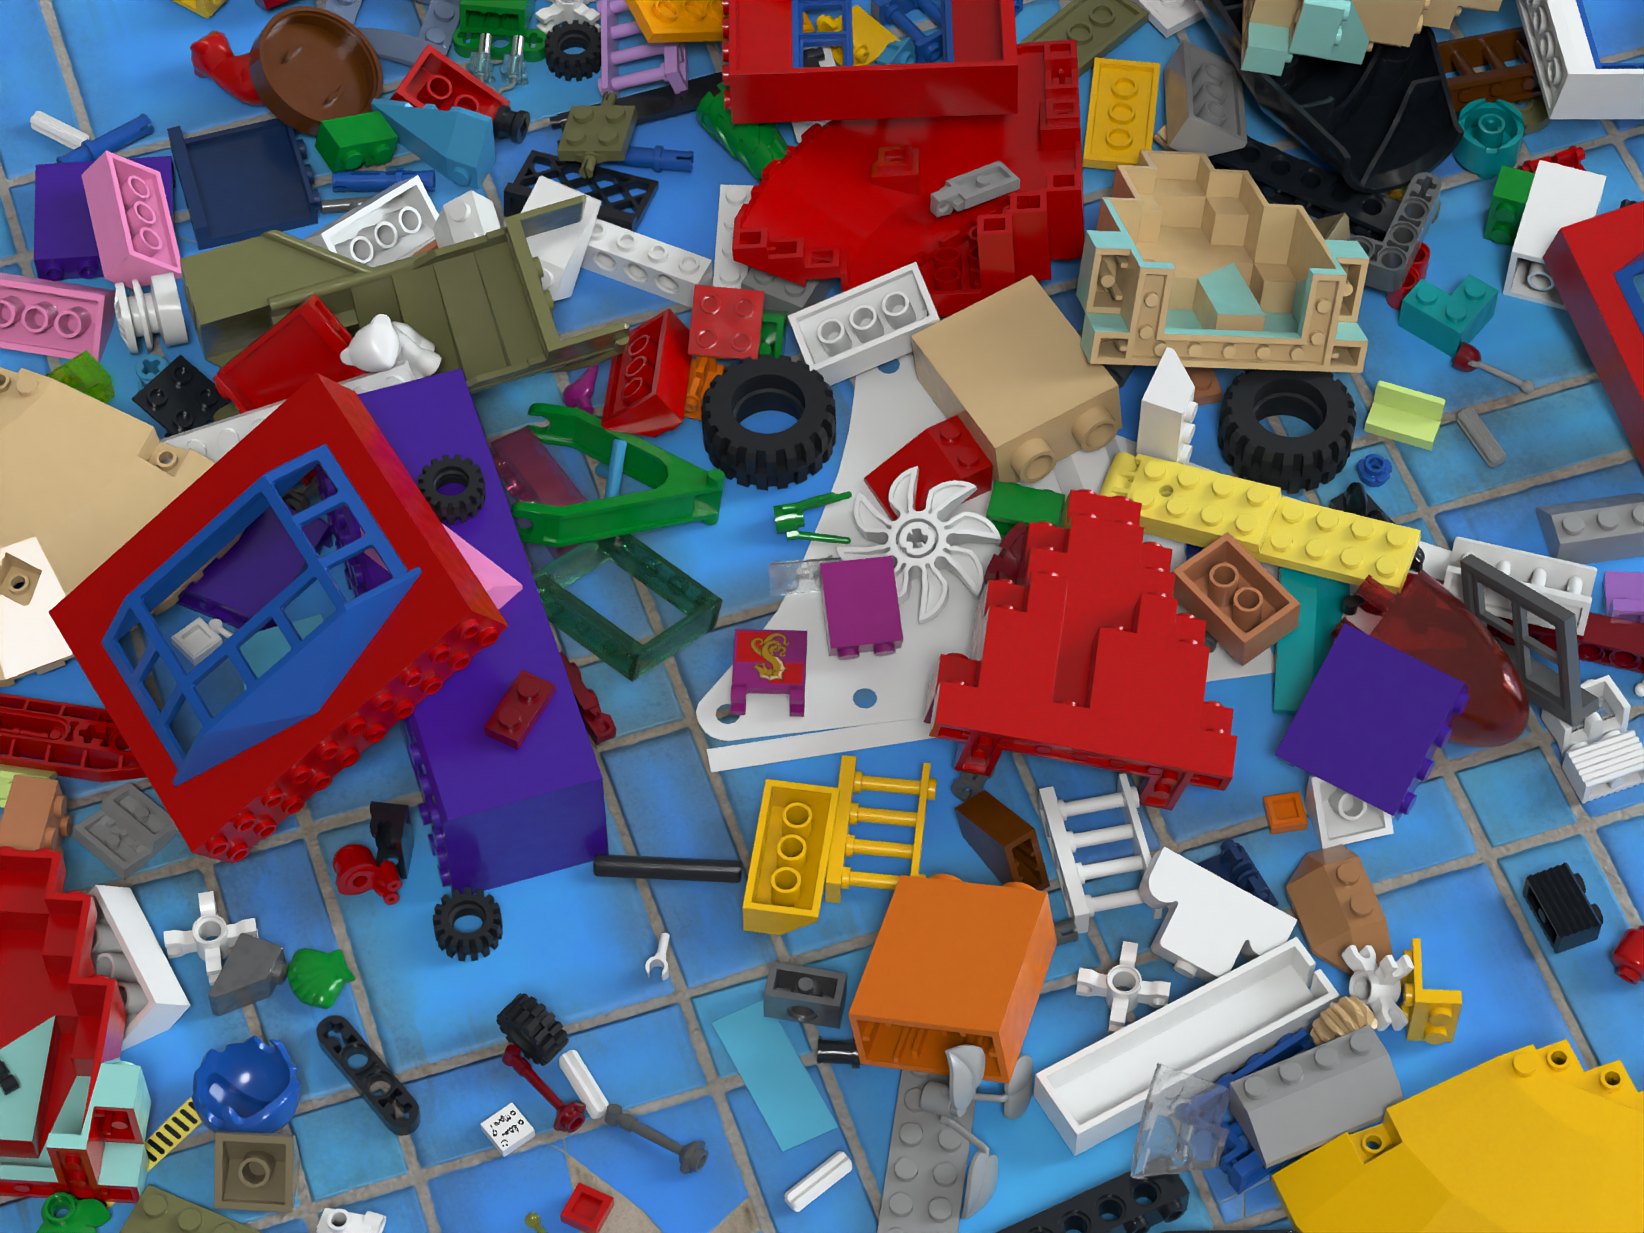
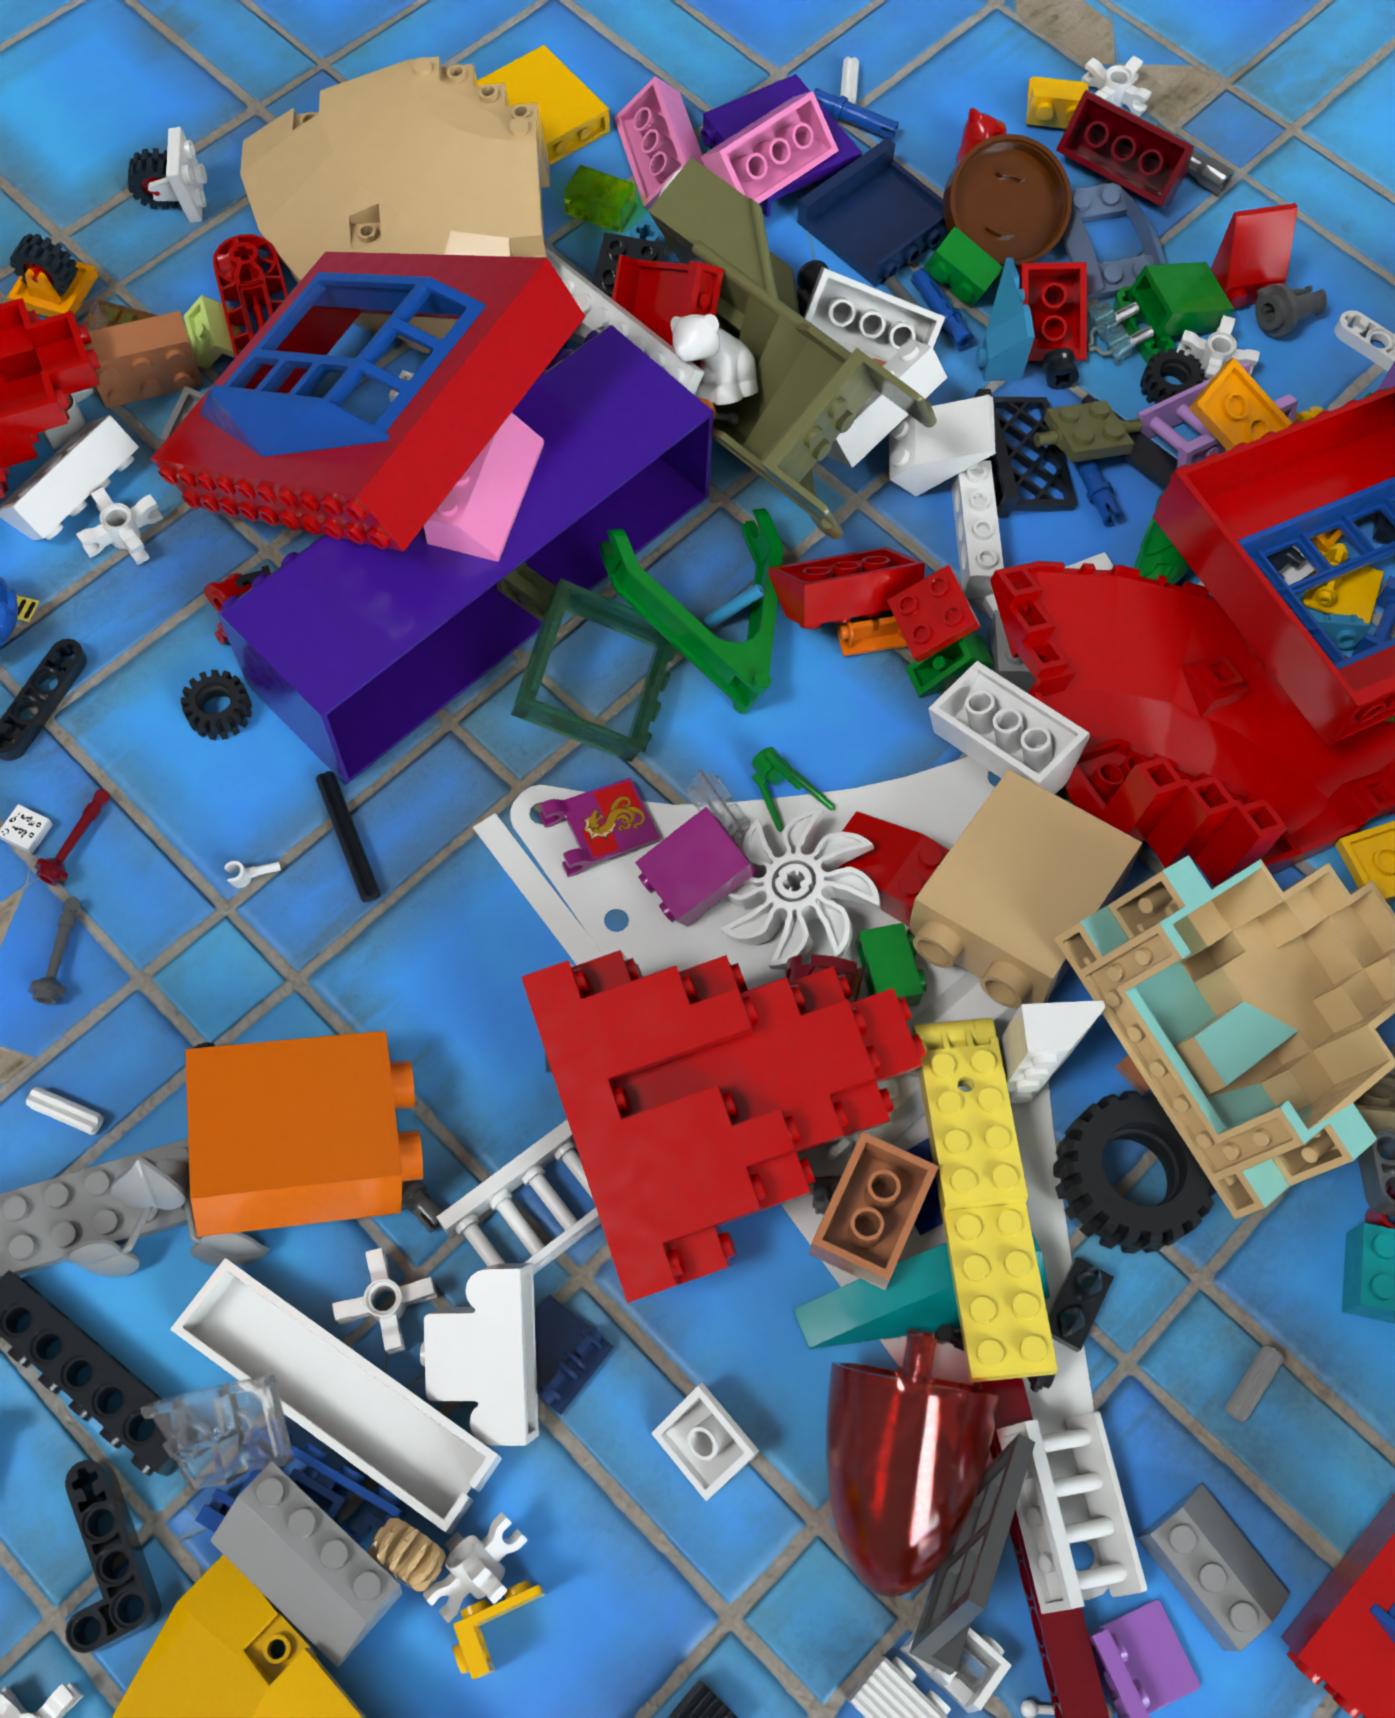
camera: 60 degrees right, 10 degrees up
flat silver slope [208,933,289,1016] -> none
green animal [287,948,356,1009] -> none
black tyre [418,454,486,525] -> none
dark red plate [484,670,556,750] -> none
clear pink wedge [490,426,601,573] -> none
black tyre [496,993,569,1066] -> none
white axle [558,1050,609,1119] -> none
dark red hinge [559,651,616,745] -> none
magenta animal [563,364,599,414] -> none
black tyre [701,354,836,490] -> none
medium azure sticker [711,999,838,1152] -> none
yellow slope [742,779,840,935] -> none
flat silver brick [764,961,847,1029] -> none
yellow fence [825,755,937,903] -> none
light grey hinge [929,161,1020,217] -> none
reddish brown slope [955,790,1050,891] -> none
orange tile [1262,791,1308,835] -> none
dark purple panel [1274,623,1470,821] -> none
medium nougat wedge [1285,844,1393,978] -> none
blue plate [1357,454,1392,487] -> none
yellowish green panel [1364,381,1446,451] -> none
hinge [1452,342,1535,394] -> none

